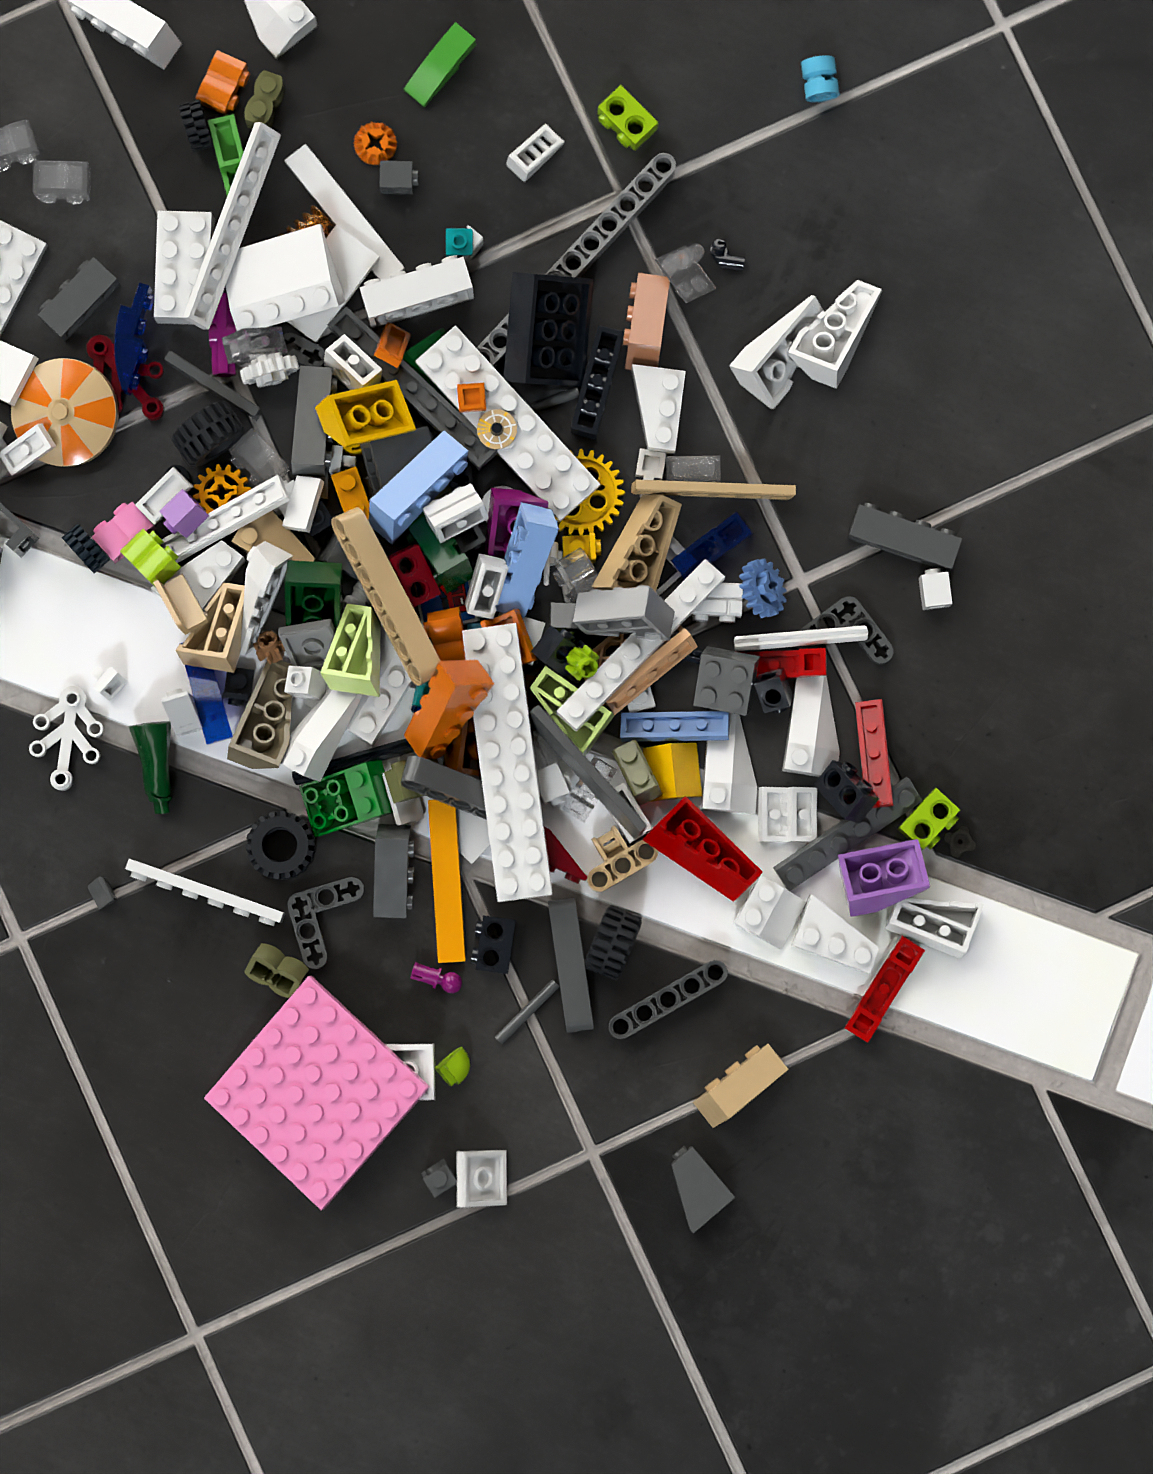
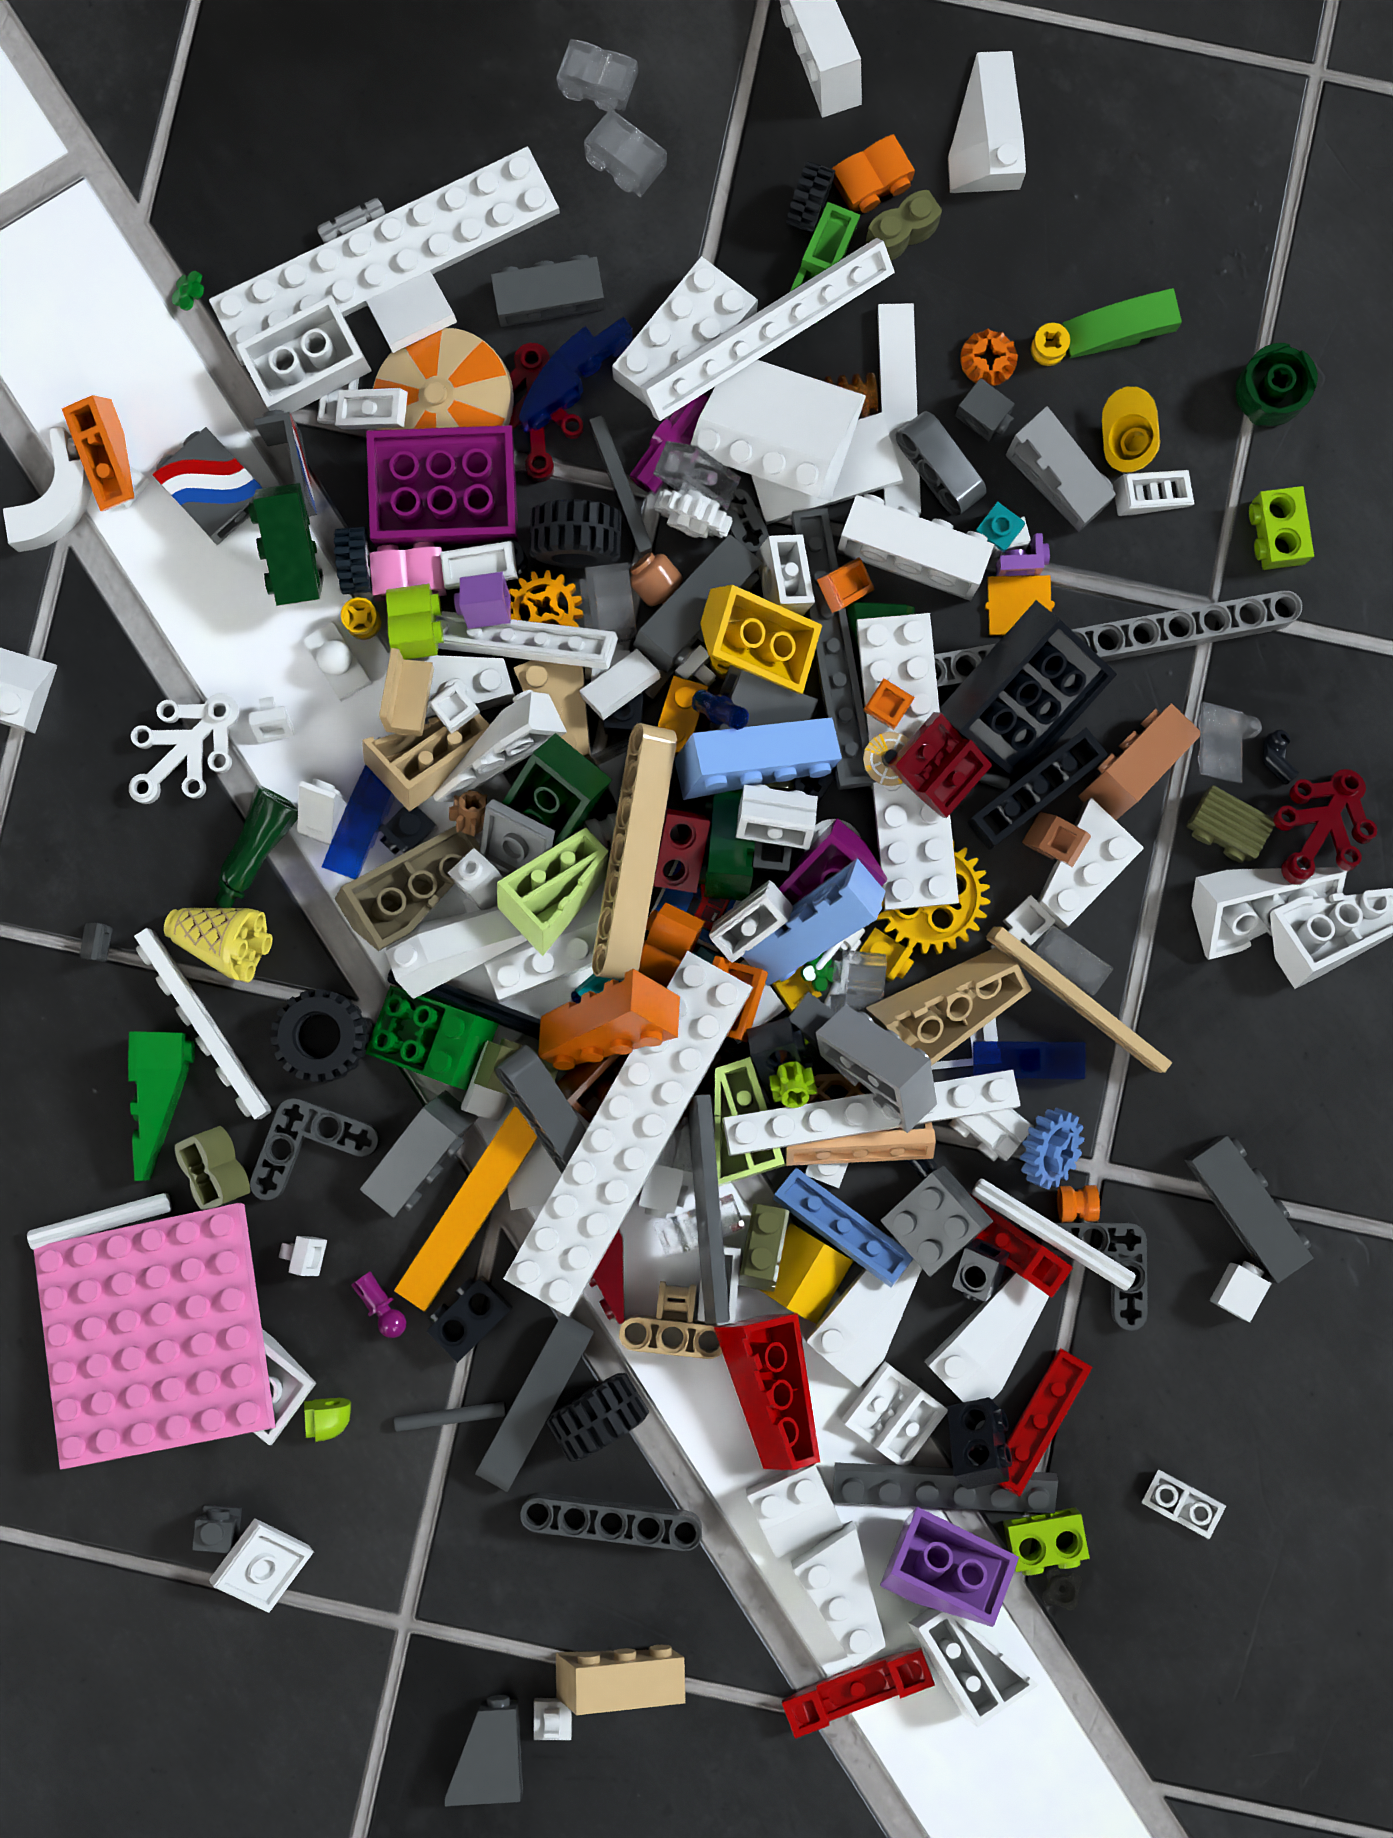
camera: 40 degrees right, 0 degrees up
none -> white axle [27,1193,172,1250]
none -> green wedge [128,1032,195,1181]
none -> light yellow cone [164,908,273,983]
none -> dark green wedge [248,483,324,606]
none -> white tile [279,1236,327,1276]
none -> white tile [302,621,371,702]
none -> yellow wheel [340,597,381,640]
none -> magenta slope [366,425,519,548]
none -> white tile [428,681,480,734]
none -> white tile [534,1698,572,1740]
none -> nougat head [630,552,683,607]
none -> clear blue pin [692,689,749,730]
none -> yellow tile [772,965,822,1013]
none -> green plant [801,952,837,992]
none -> dark red slope [888,712,992,818]
none -> dark grey beam [895,411,986,516]
none -> light orange piece [985,575,1055,636]
none -> medium lavender bracket [996,533,1050,576]
none -> light grey wedge [1006,406,1116,532]
none -> nougat slope [1022,812,1091,868]
none -> yellow wheel [1031,322,1070,366]
none -> orange wheel [1057,1185,1100,1223]
none -> yellow piece [1102,386,1160,472]
none -> white slope [1142,1469,1226,1539]
none -> olive brick [1186,785,1275,863]
none -> dark green brick [1236,343,1318,426]
none -> dark red plant [1273,769,1377,885]

